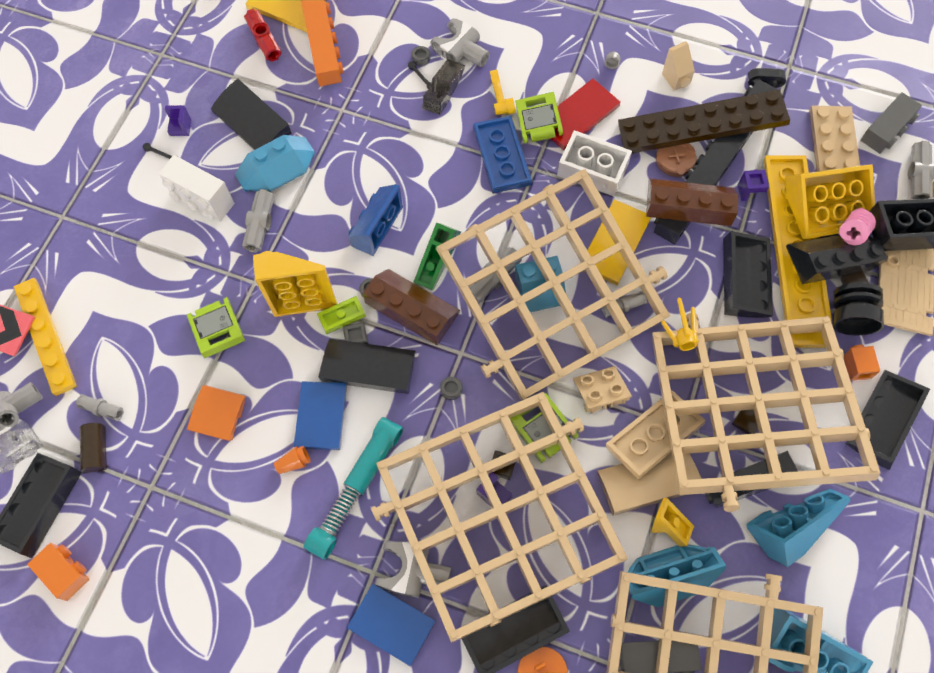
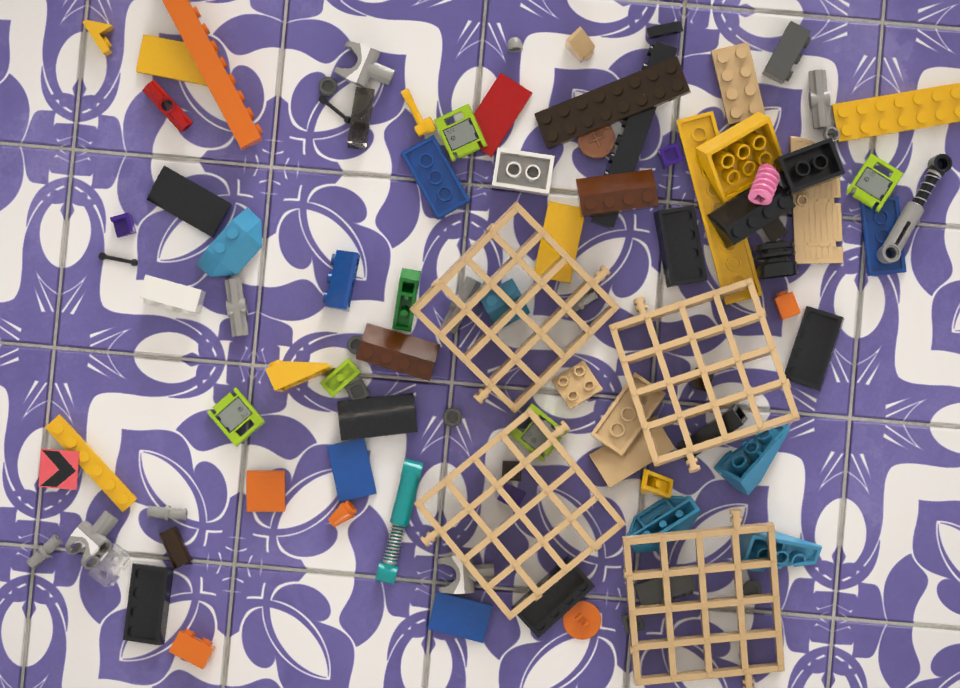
camera: 15 degrees left, 20 degrees up
yellow plant [661,297,699,351] -> none

